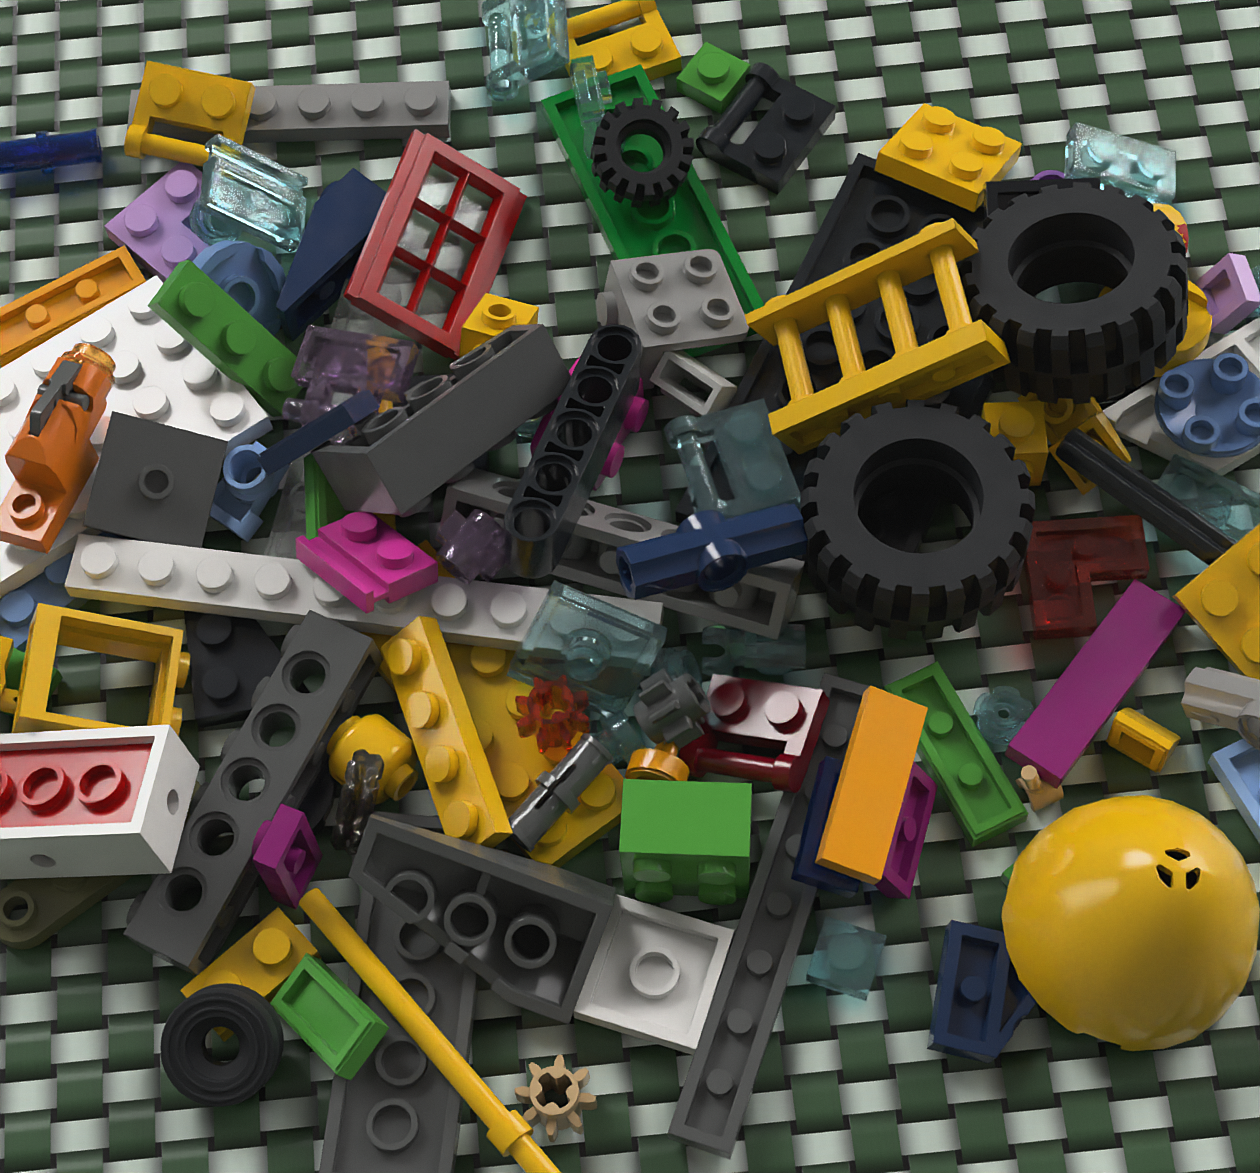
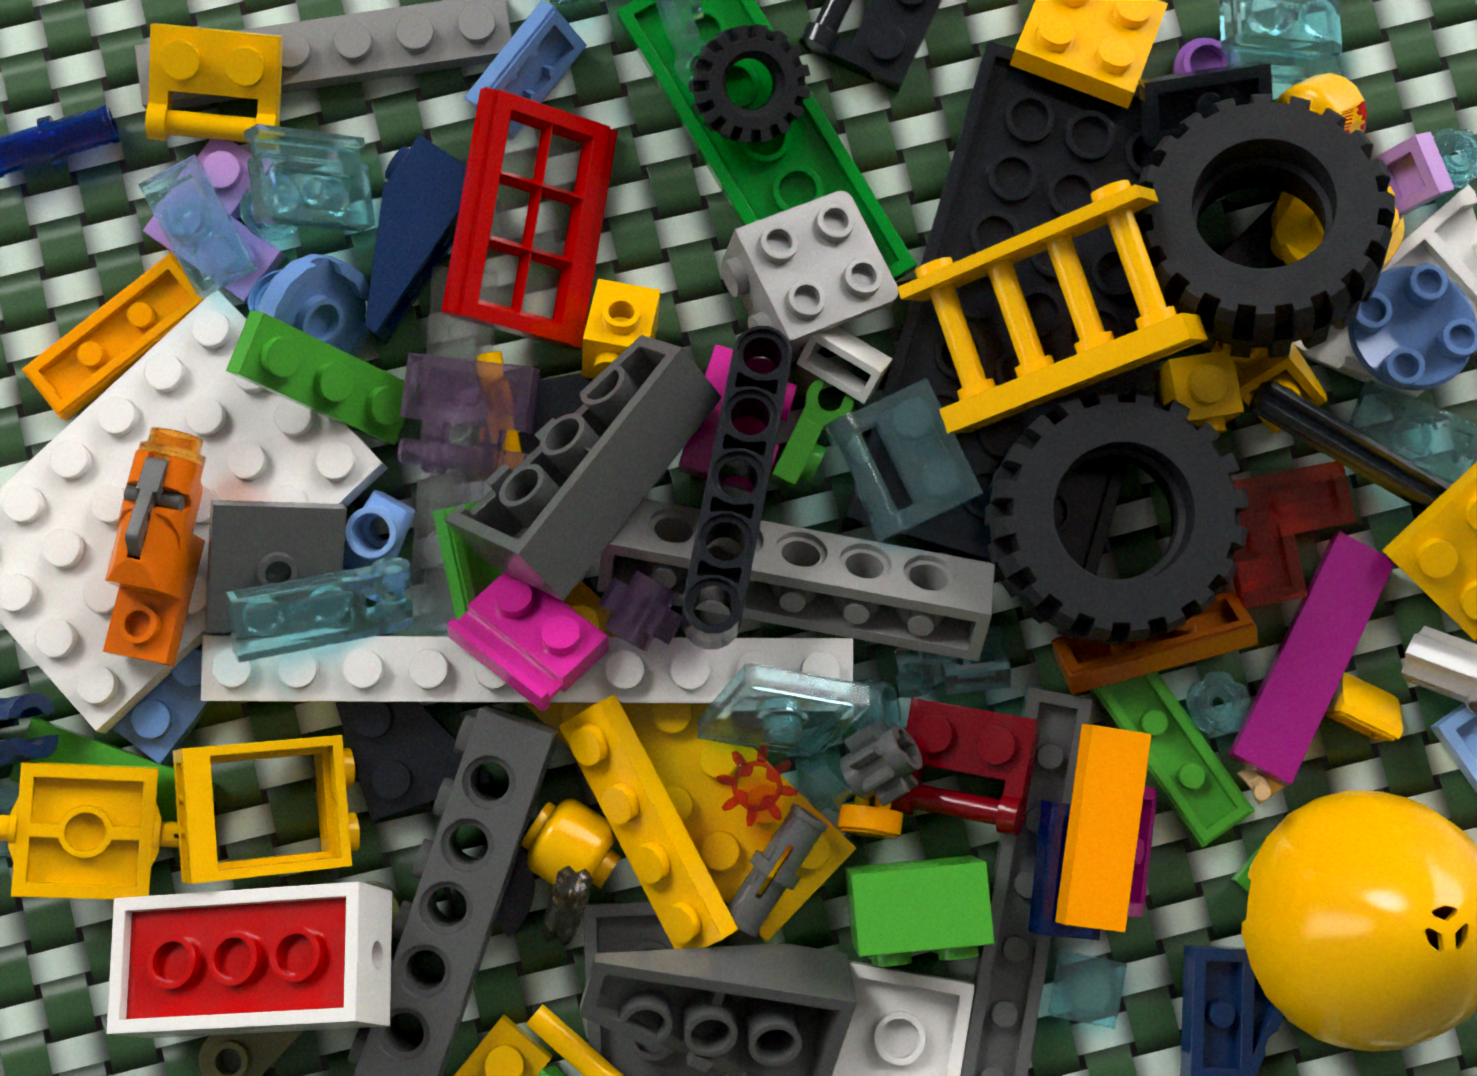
camera: 15 degrees left, 20 degrees up
magenta plate [252,804,323,909] -> none
dark blue tile [257,389,380,476] -> none
dark blue piece [616,503,808,600] -> none
none -> clear light blue plate [138,154,258,299]
none -> clear light blue plate [226,557,414,663]
none -> medium blue plate [464,1,587,141]
none -> bright green plate [770,379,854,491]
none -> dark orange tile [1051,591,1258,694]

